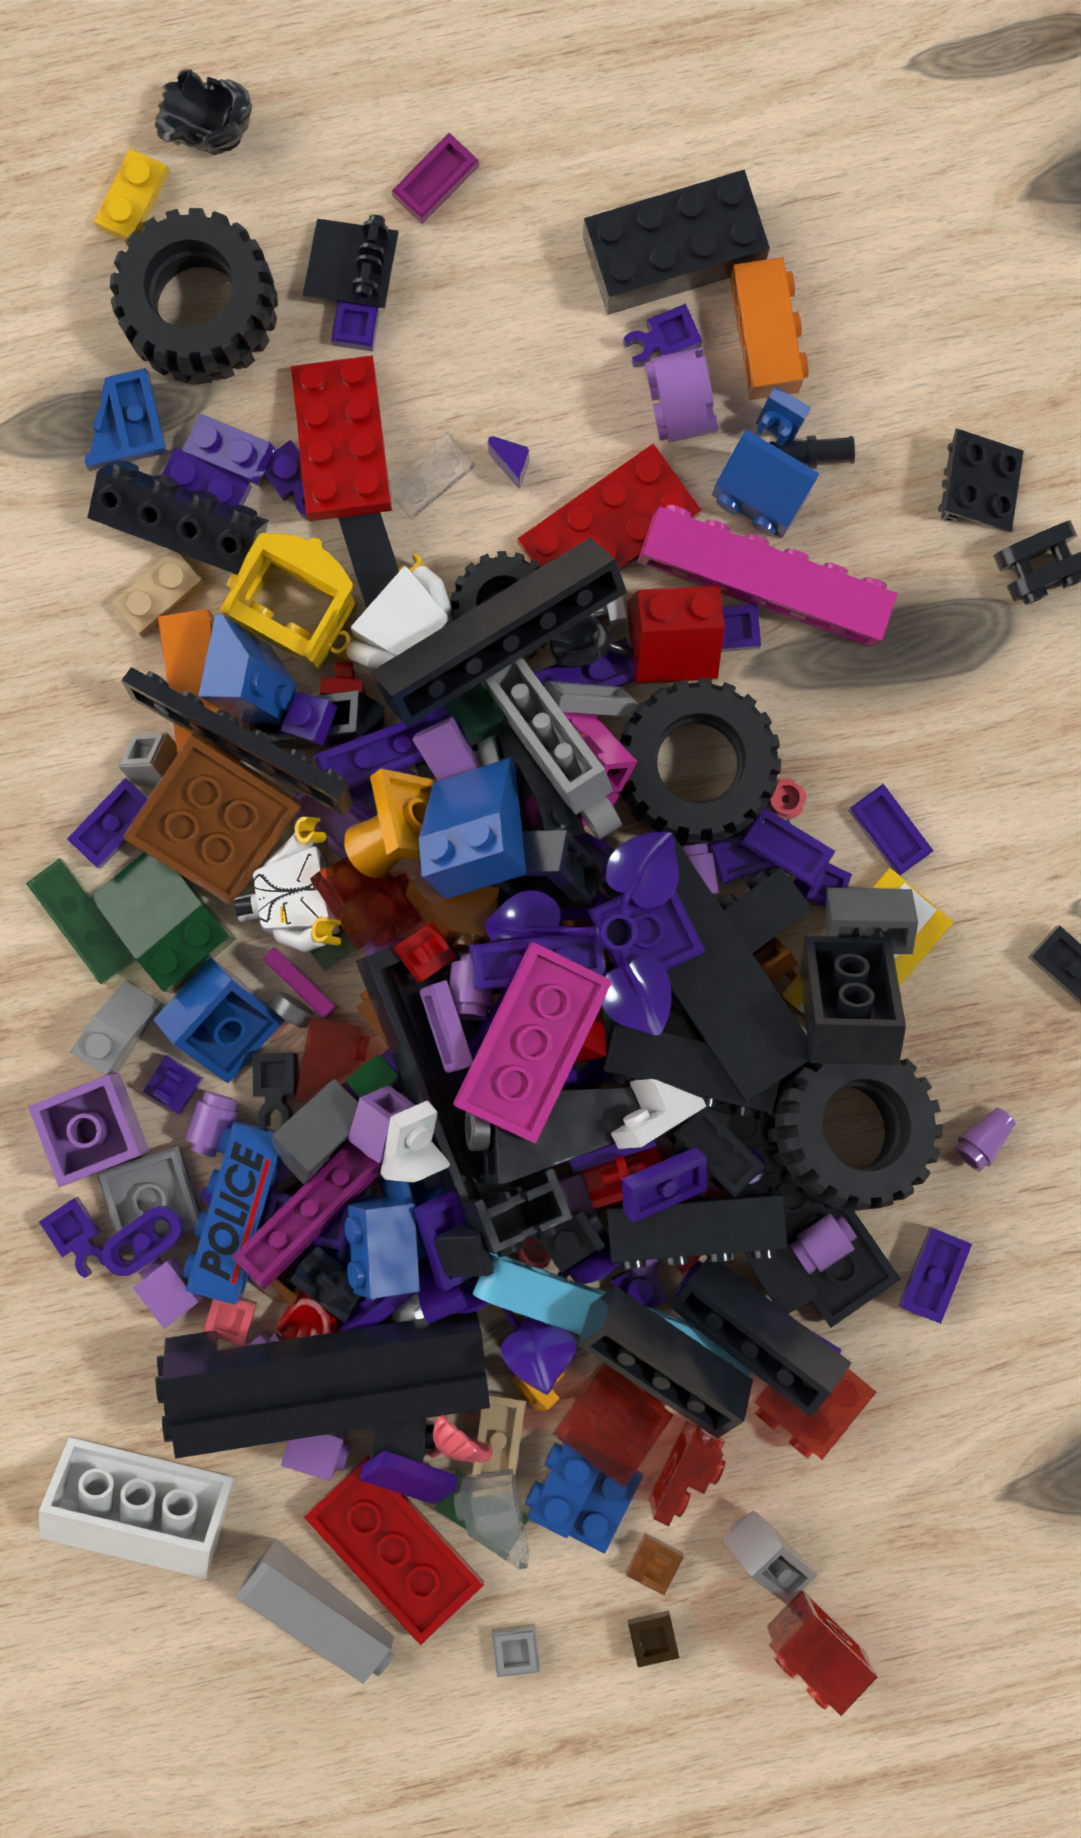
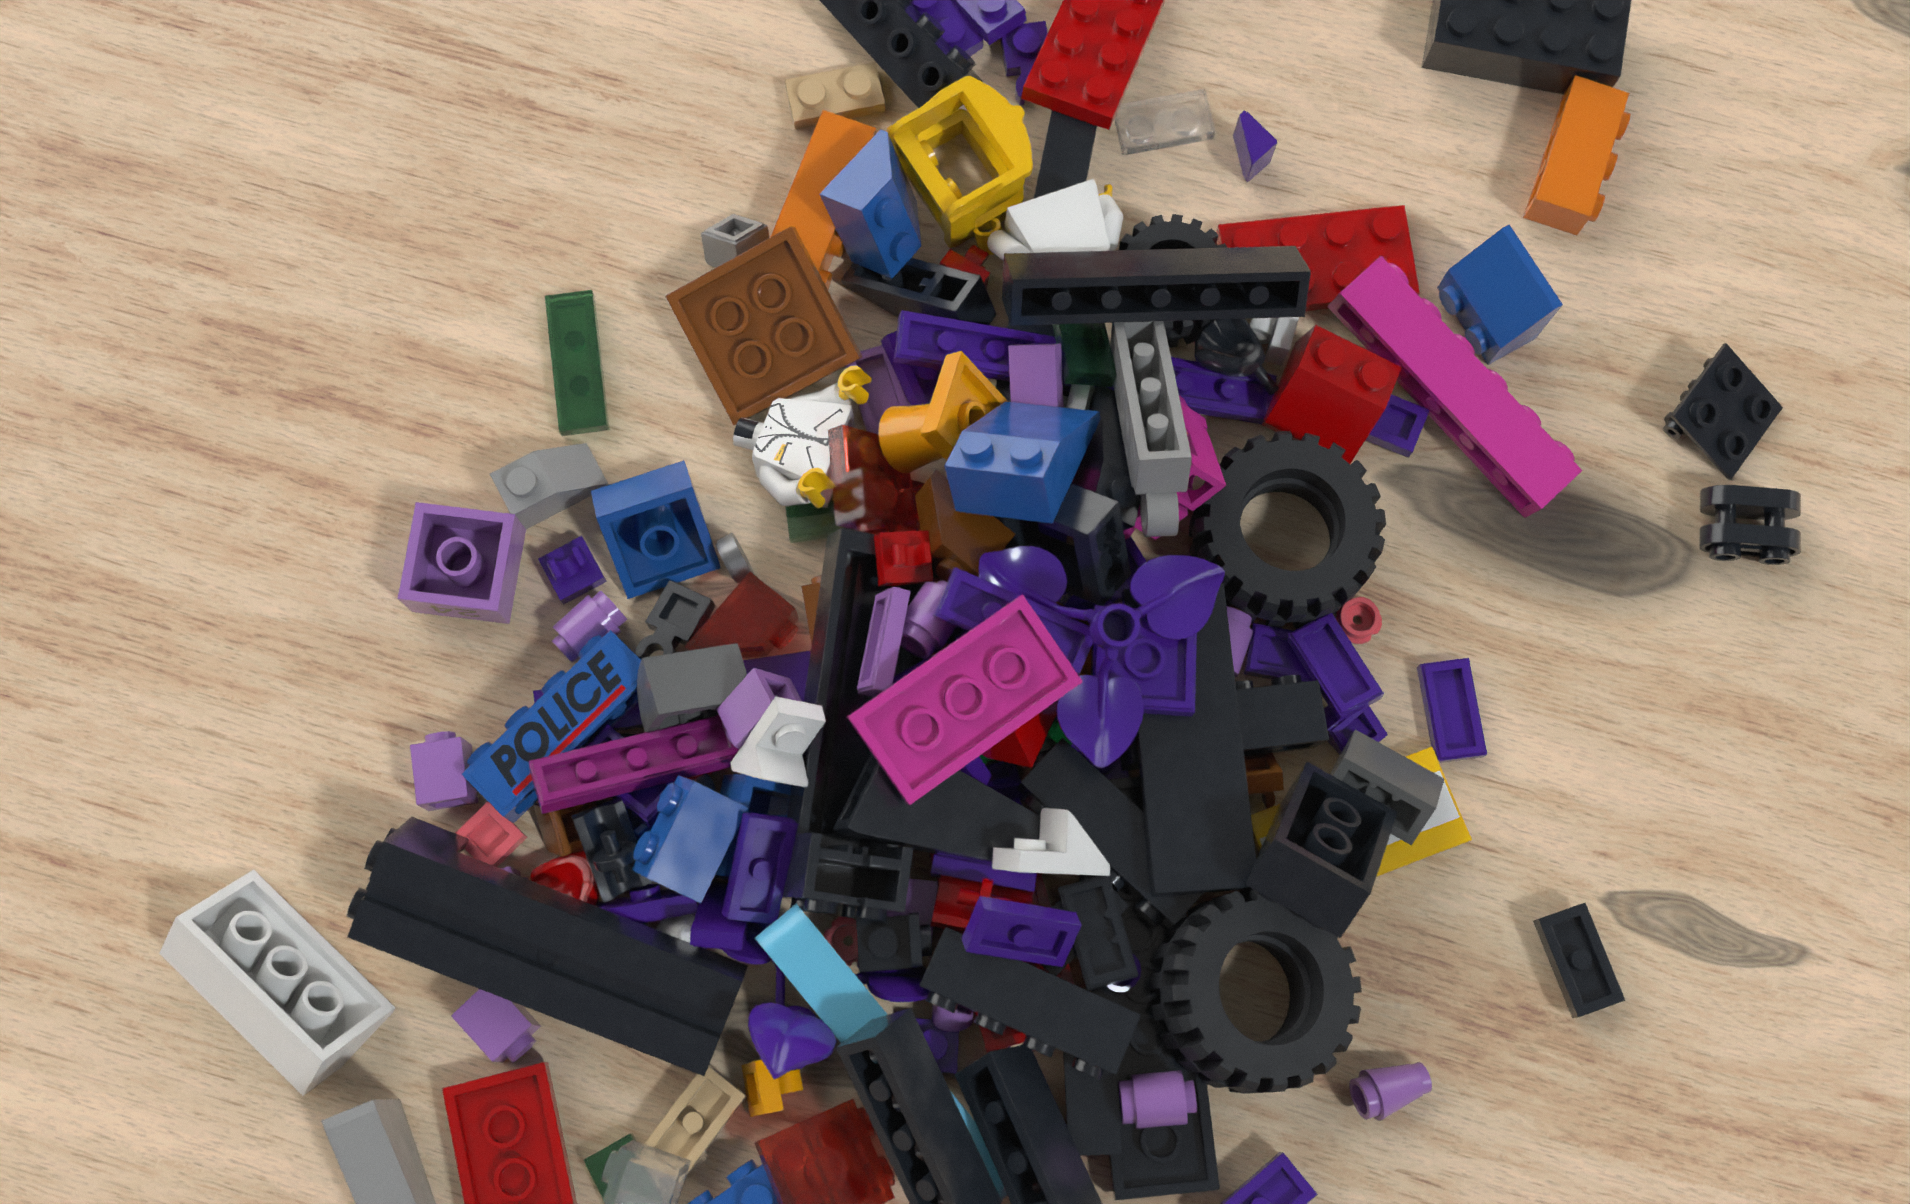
camera: 25 degrees right, 10 degrees down
dark purple plate [39,1196,104,1278] -> none
dark purple plate [67,778,148,869] -> none
slope [91,852,237,993] -> none
light grey tile [97,1146,201,1254] -> none
dark purple plate [102,1206,183,1276] -> none
black plate [121,667,353,816] -> none
magenta tile [263,947,339,1017] -> none
dark purple plate [281,692,338,746] -> none
dark green slope [345,1054,401,1098] -> none
dark purple tile [360,1450,458,1505] -> none
black brick [371,1418,434,1462] -> none
coral piece [428,1415,493,1463] -> none
black slope [434,1224,494,1277] -> none
flat silver tile [465,1111,490,1151] -> none
light grey tile [544,681,638,717] -> none
dark purple plate [623,303,702,367] -> none
medium lavender brick [645,347,718,443] -> none
blue tile [755,386,811,446] -> none
black pin [769,435,855,469] -> none

